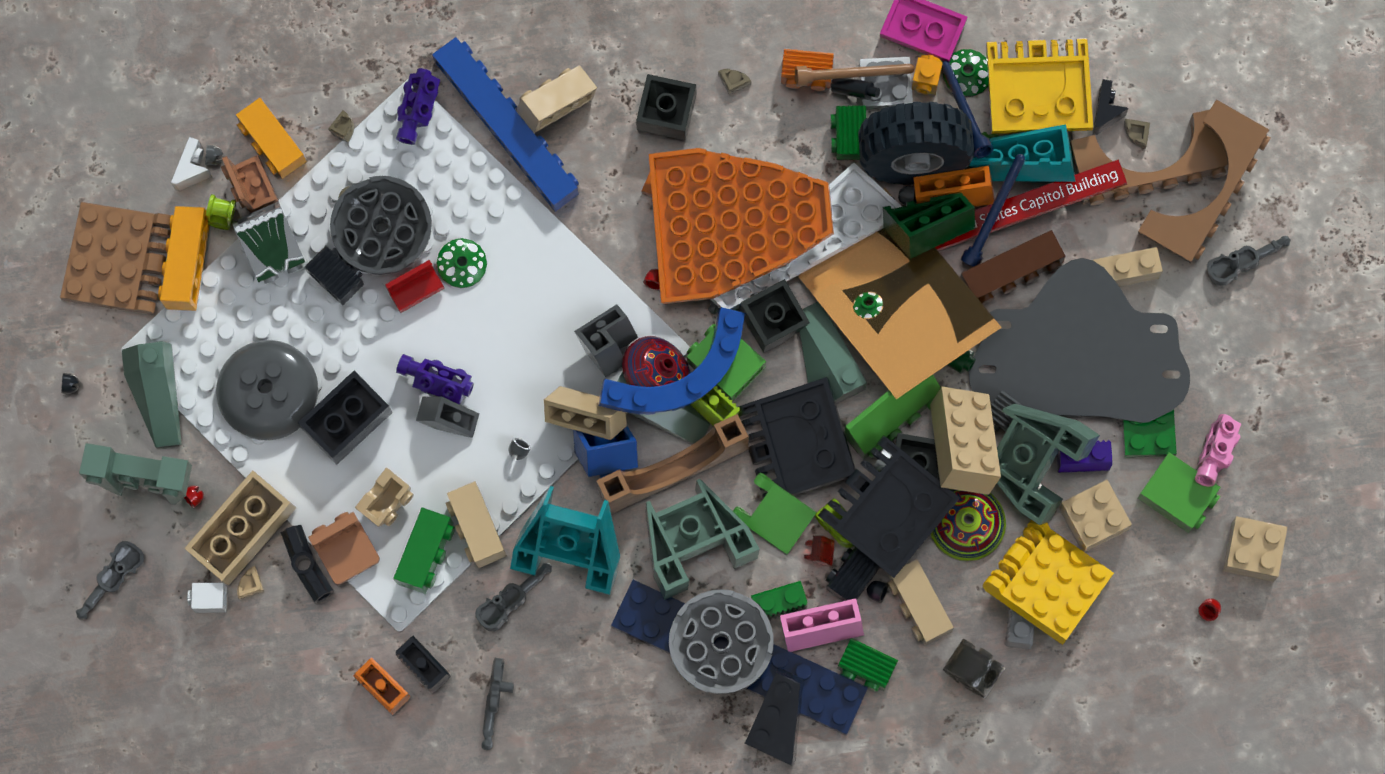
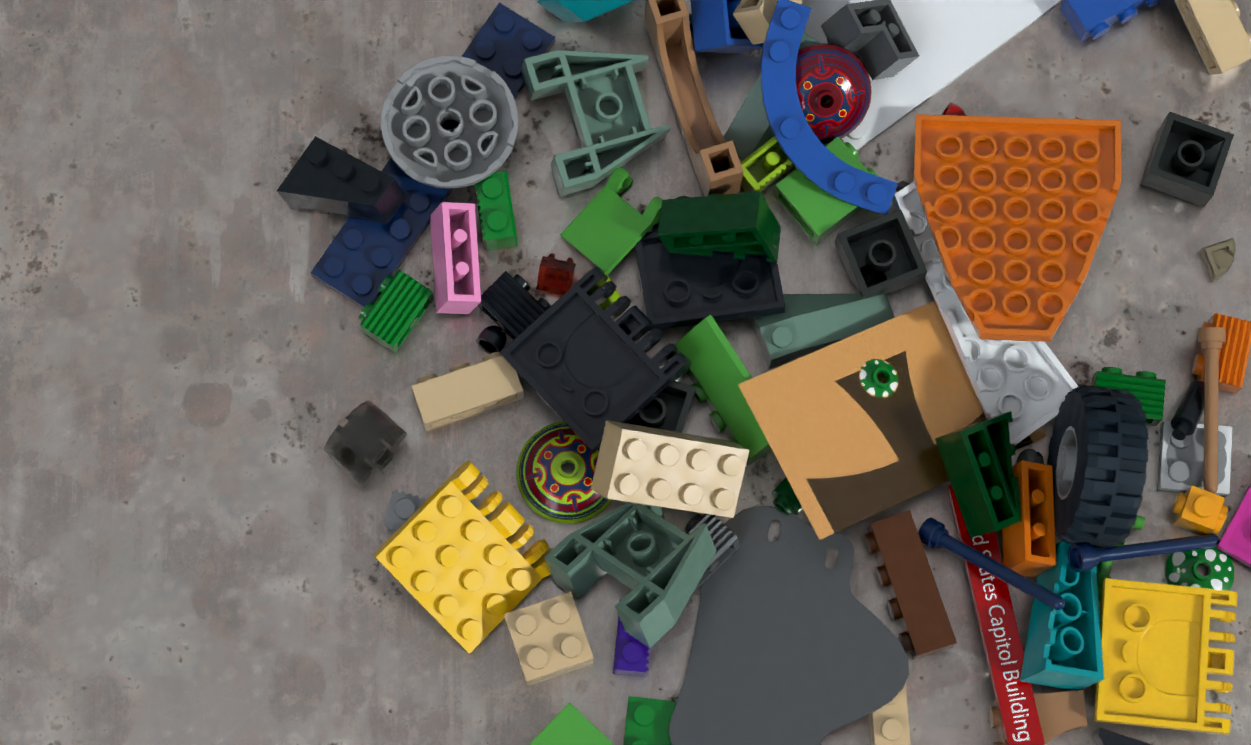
camera: 90 degrees right, 0 degrees up
none -> dark green wedge [658,190,781,262]

